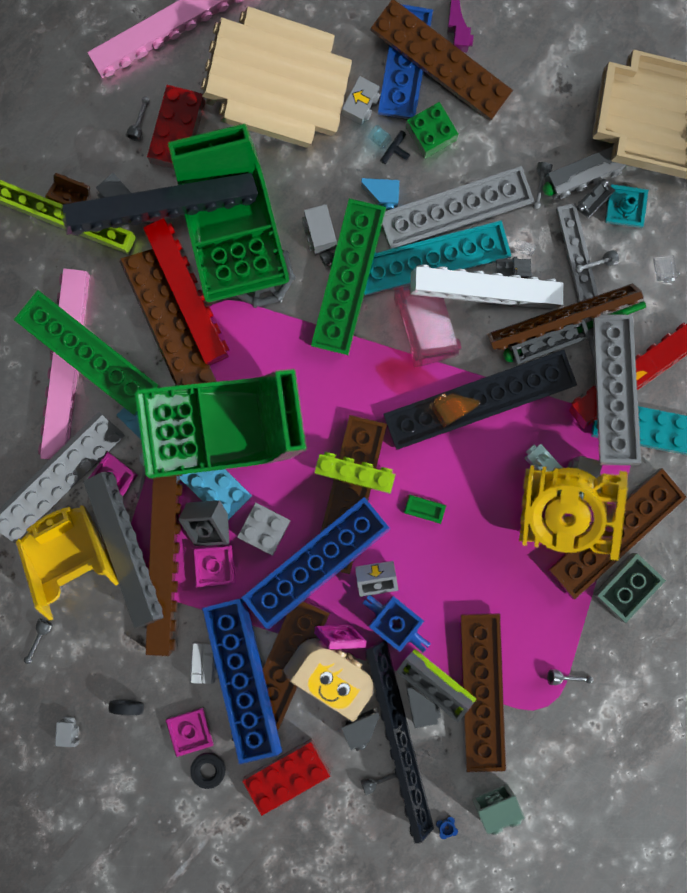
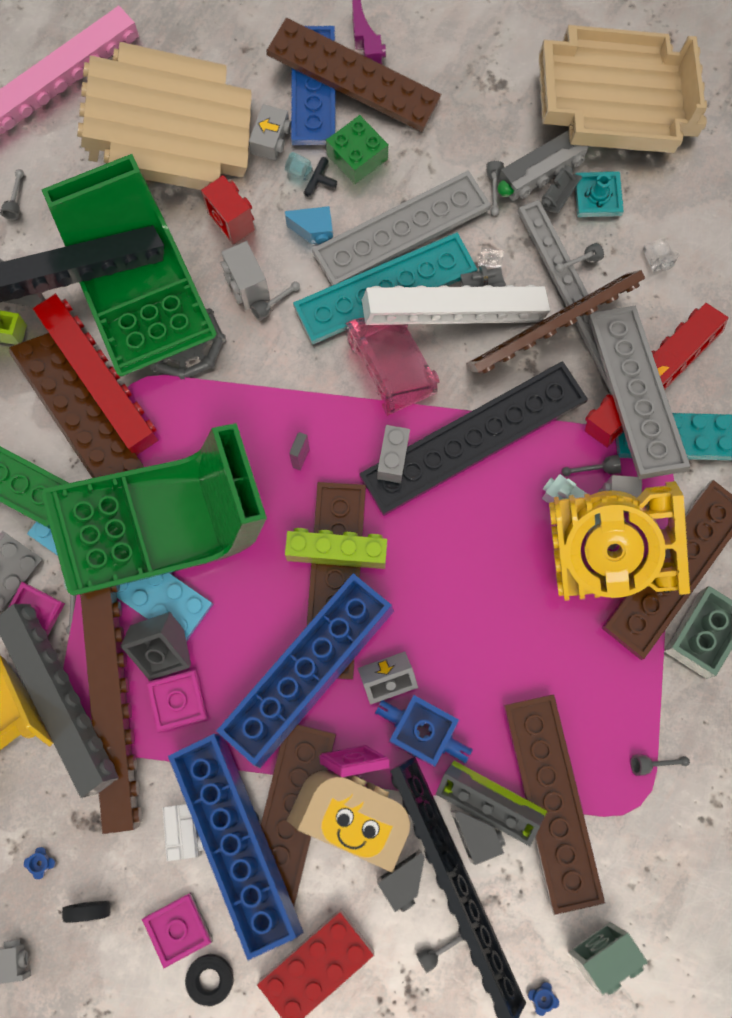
camera: 10 degrees left, 10 degrees down
red brick [147,85,206,169] -> none
light grey brick [238,503,291,555] -> none
green plate [311,198,386,356] -> none
green tile [404,495,446,524] -> none
clear orange slope [432,394,480,427] -> none
dark grey piece [503,301,646,364] -> none
none -> blue plate [24,847,55,880]
none -> red brick [201,175,255,245]
none -> tile [289,432,310,471]
none -> light grey brick [377,425,410,483]
none -> dark grey hinge [562,454,621,476]

